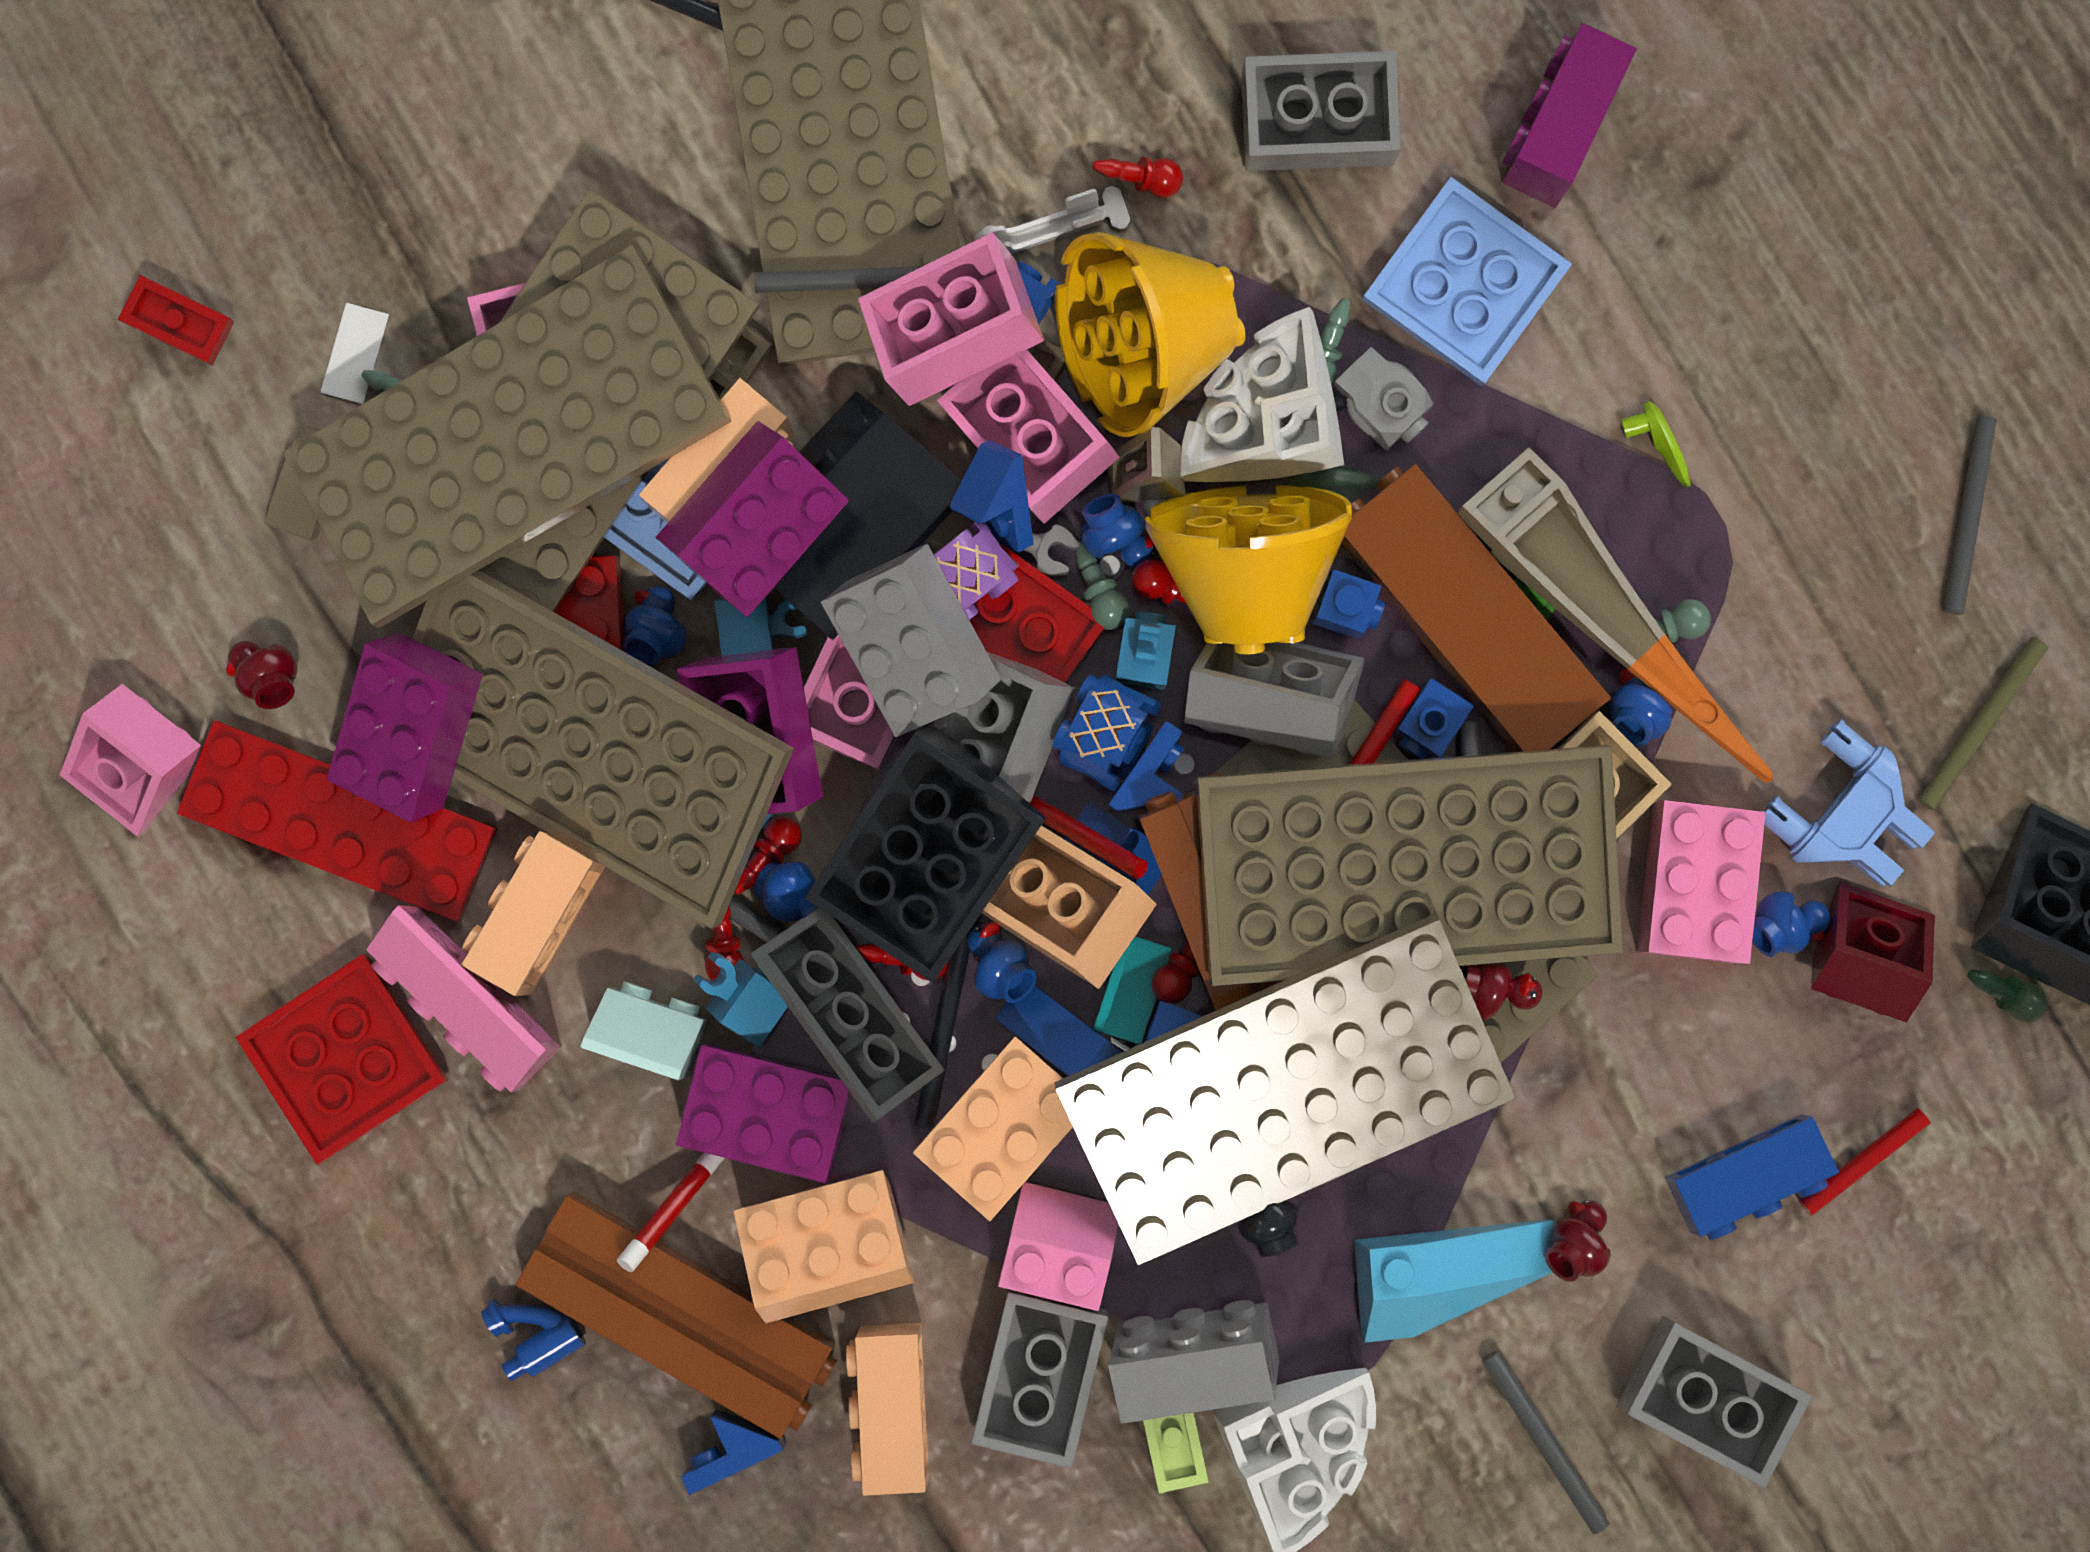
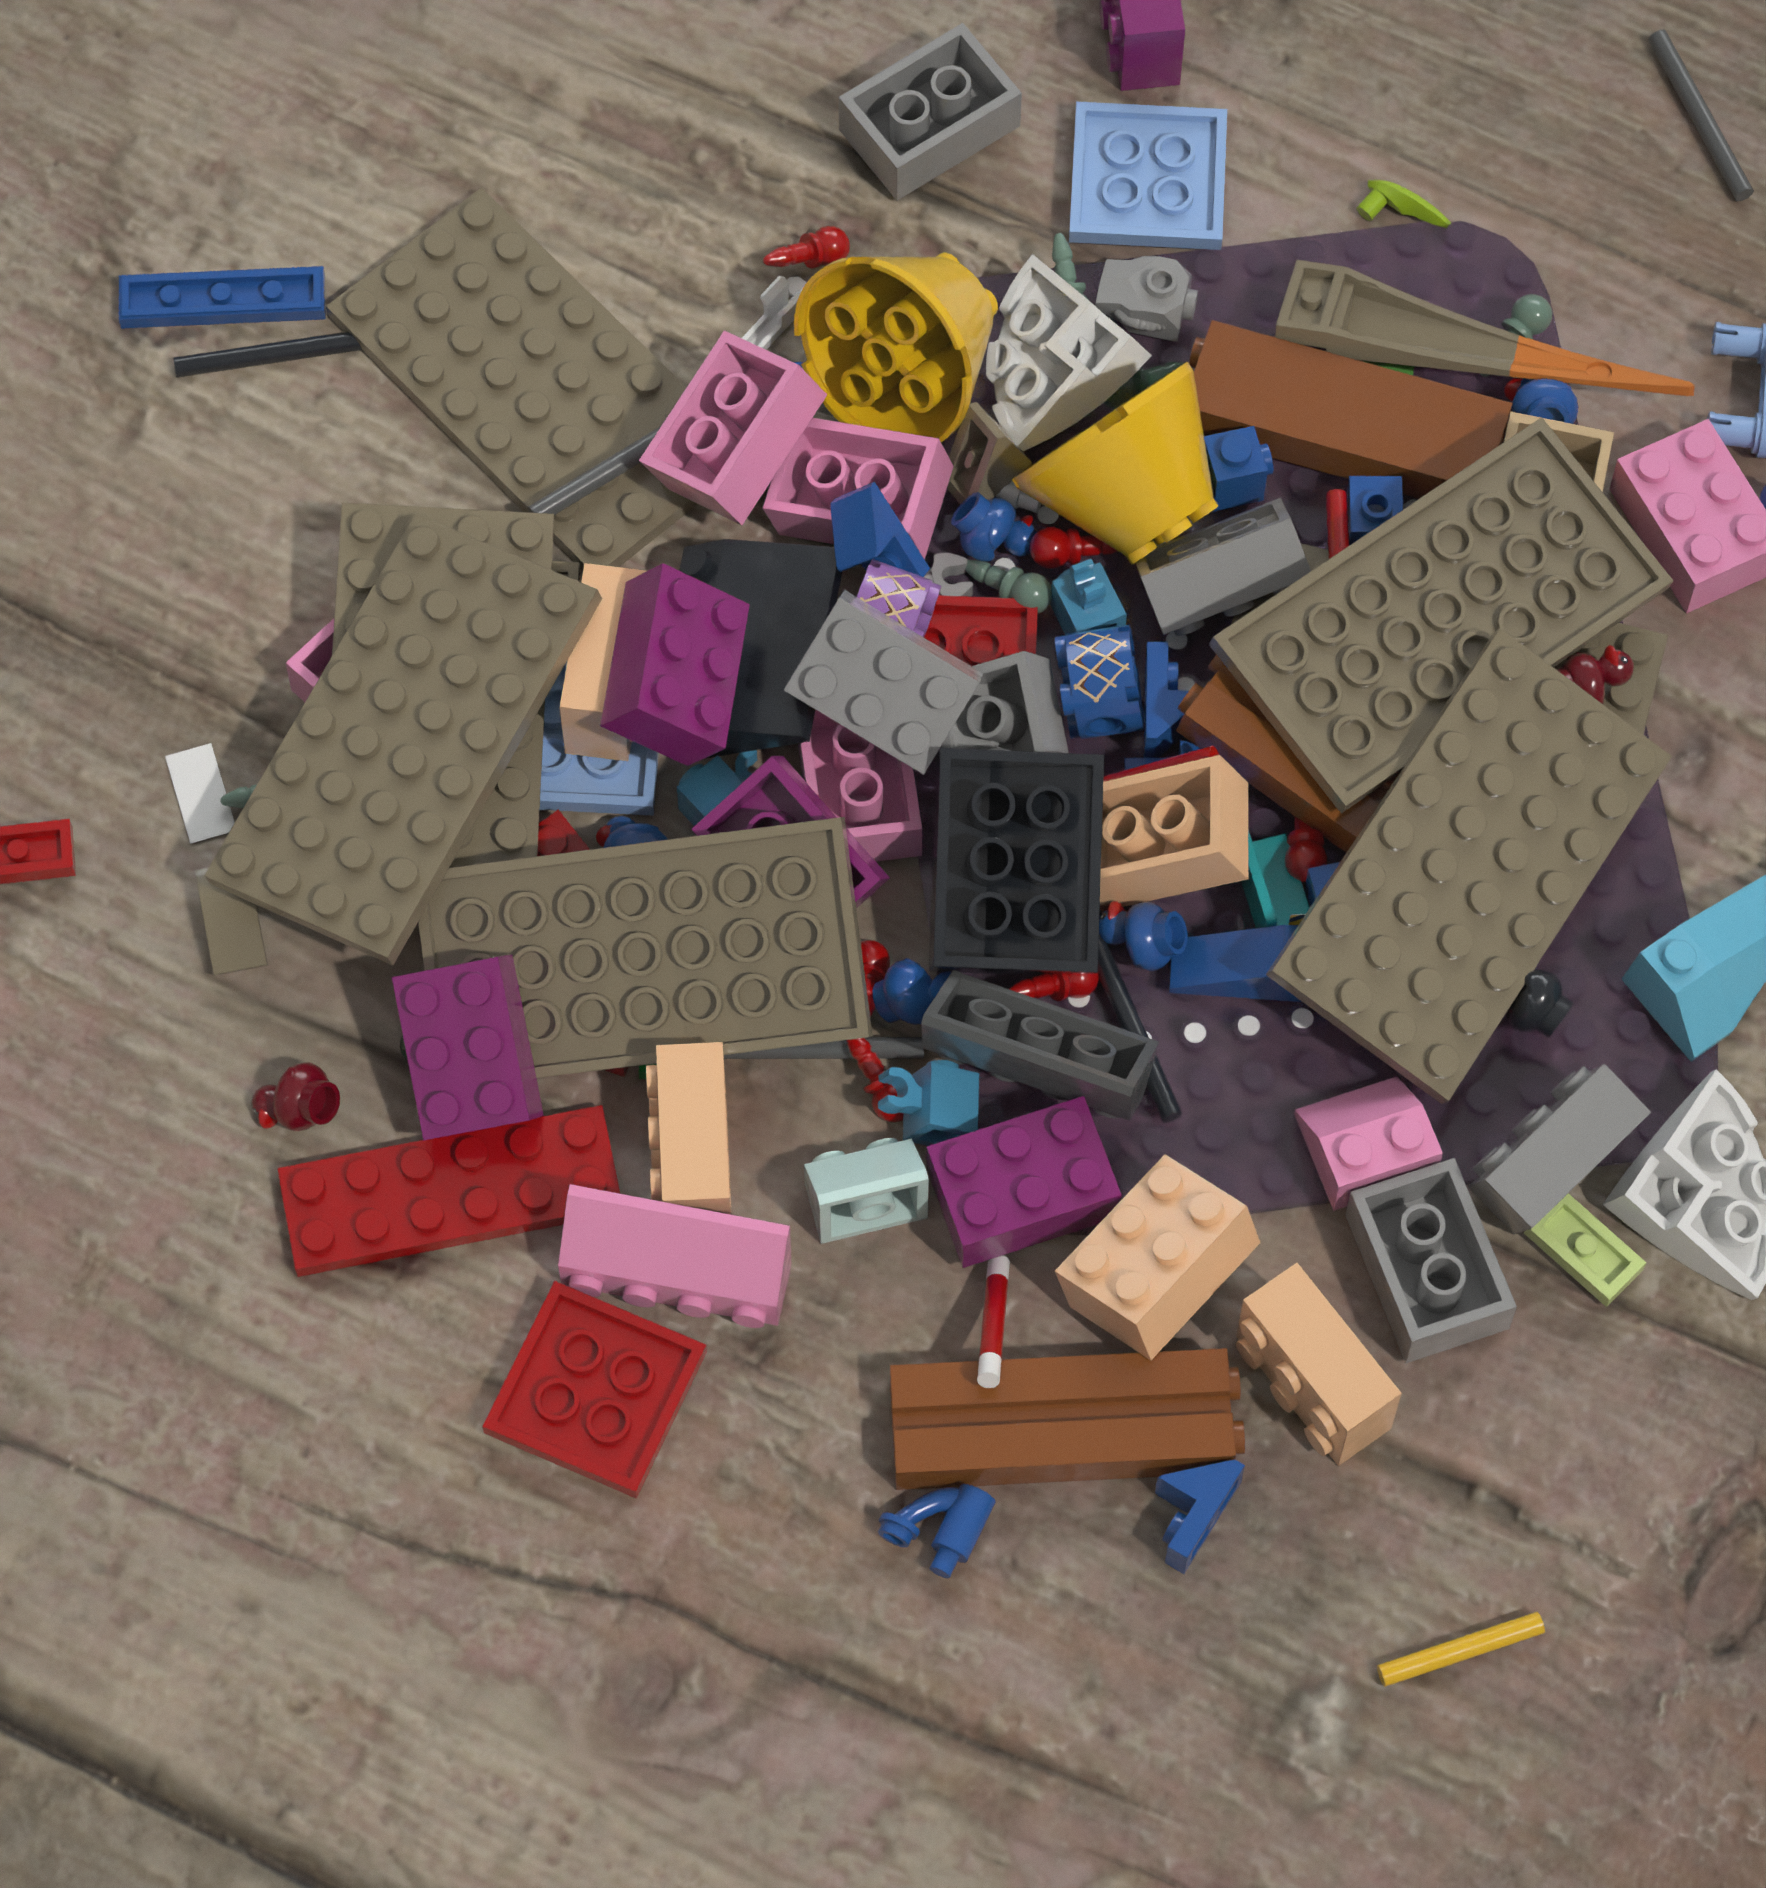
camera: 30 degrees left, 20 degrees down
bright pink slope [60,684,201,837] -> none
light nougat brick [913,1035,1073,1221] -> none

